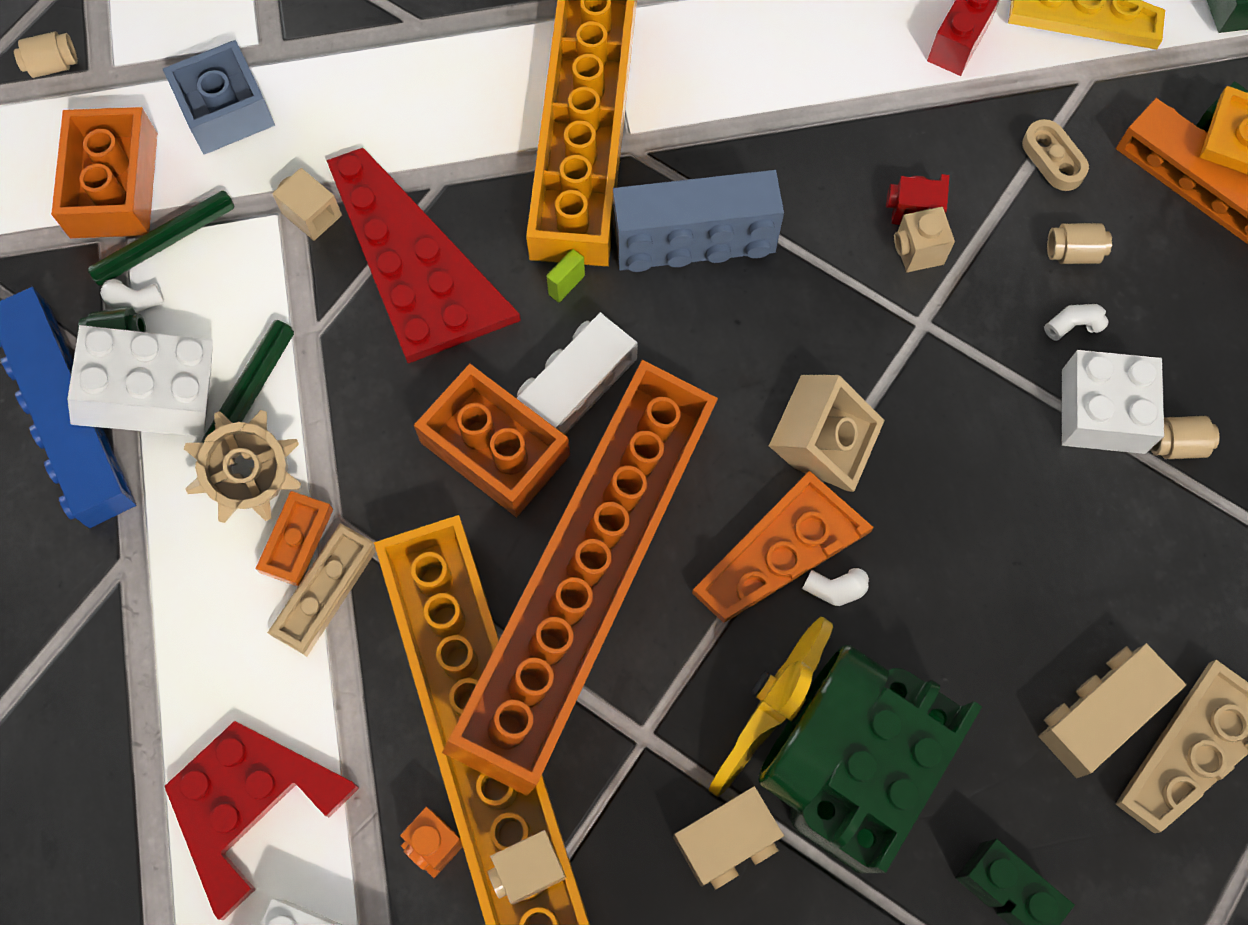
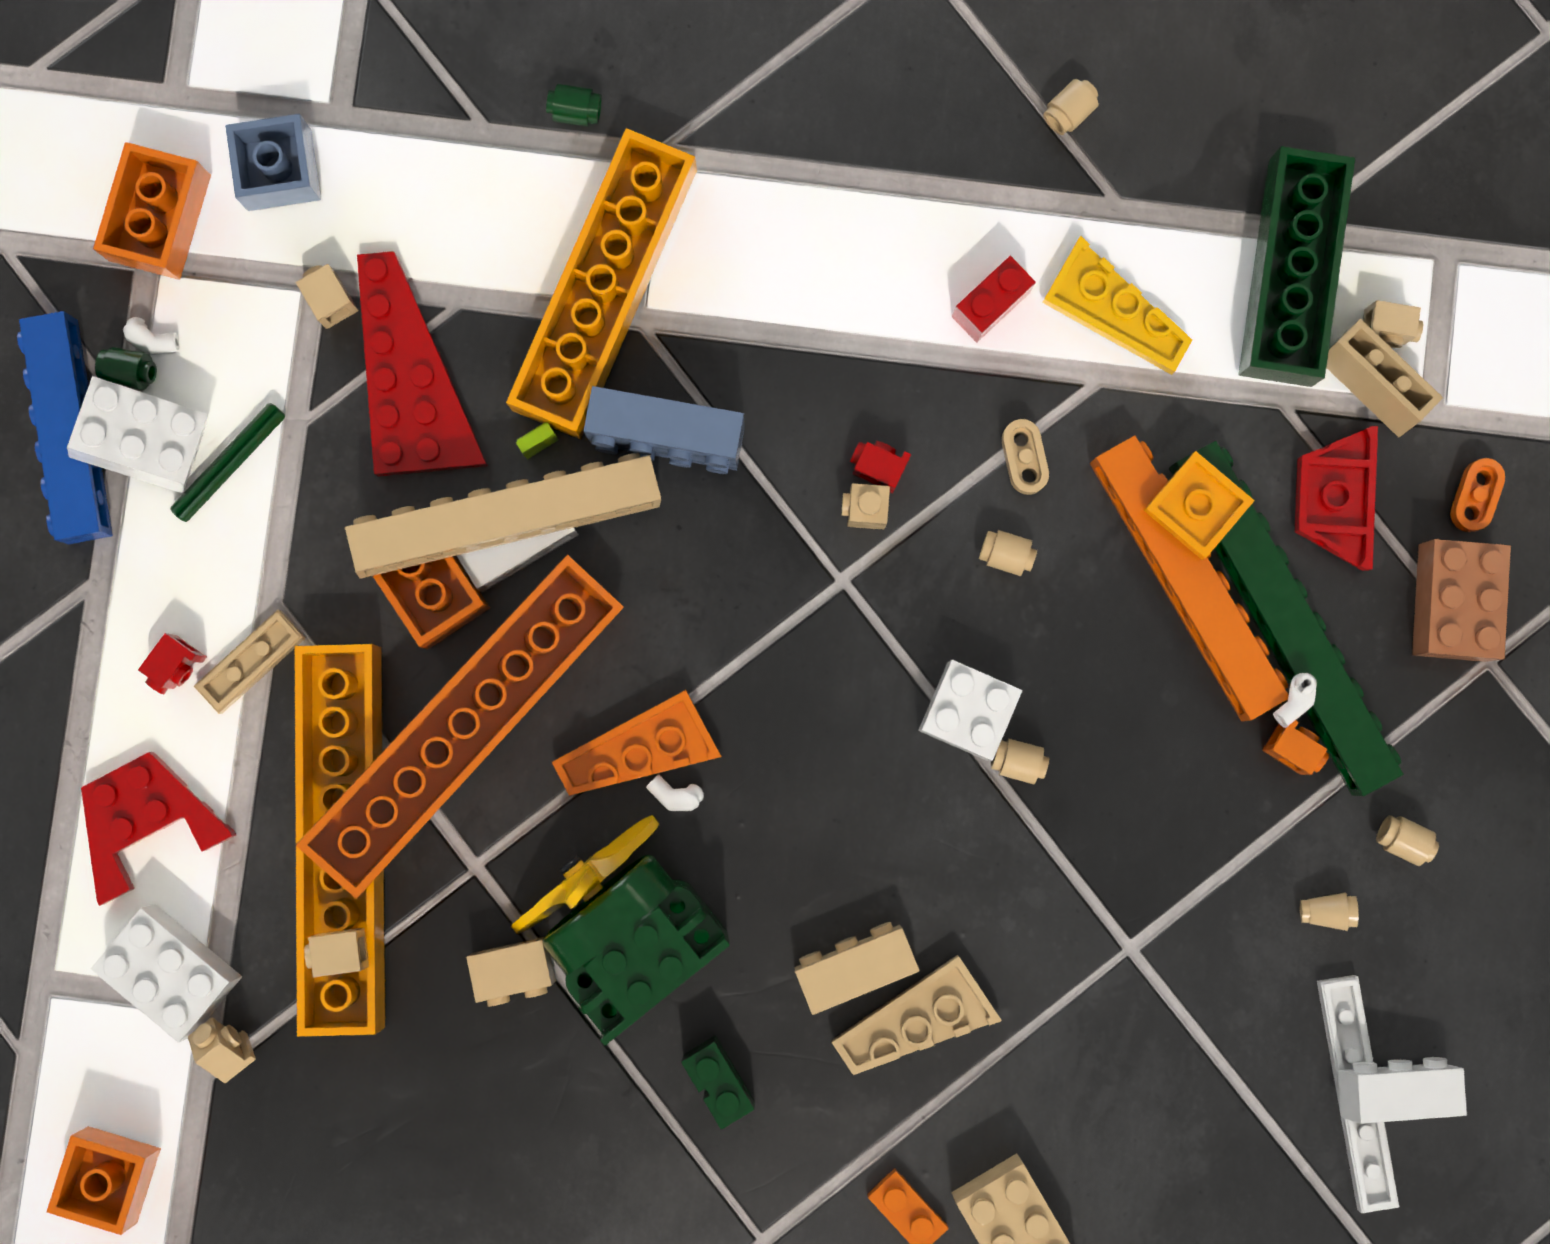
camera: 15 degrees right, 15 degrees up
tan brick [14,31,78,78] -> none
dark green axle [88,191,235,286] -> none
tan brick [183,410,301,523] -> none
orange plate [255,491,333,587] -> none
orange brick [400,807,463,878] -> none
tan slope [769,375,885,492] -> none
white arm [1044,304,1109,341] -> none
none -> red brick [138,633,207,695]
none -> tan brick [345,453,661,579]

